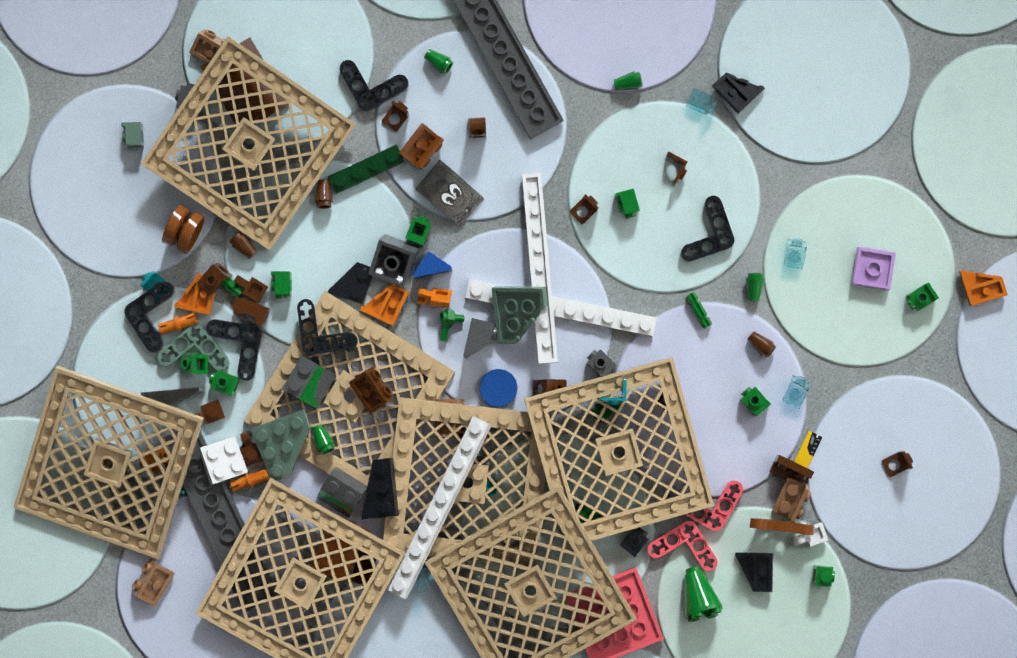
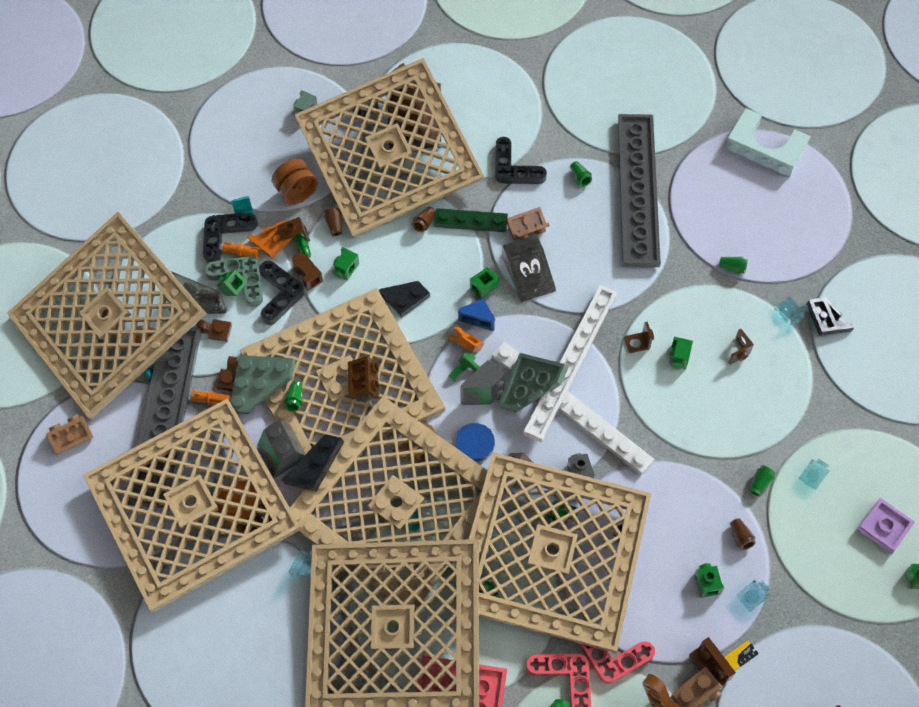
camera: 30 degrees right, 25 degrees down
white plate [198,436,248,485] -> none
green brick [209,370,240,396] -> none
reddish brown plate [234,275,269,303] -> none
dark grey slope [282,355,337,408] -> none
black beam [297,299,358,354] -> none
orange wing [360,283,410,326] -> none
dark grey slope [368,234,420,288] -> none
reddish brown bracket [382,101,409,132] -> none
white plate [388,416,492,599] -> none
reddish brown leg [468,117,486,138] -> none
teal bracket [599,379,627,405] -> none
black brick [619,527,649,557] -> none
black beam [681,195,735,262] -> none
green axle [686,292,712,328] -> none

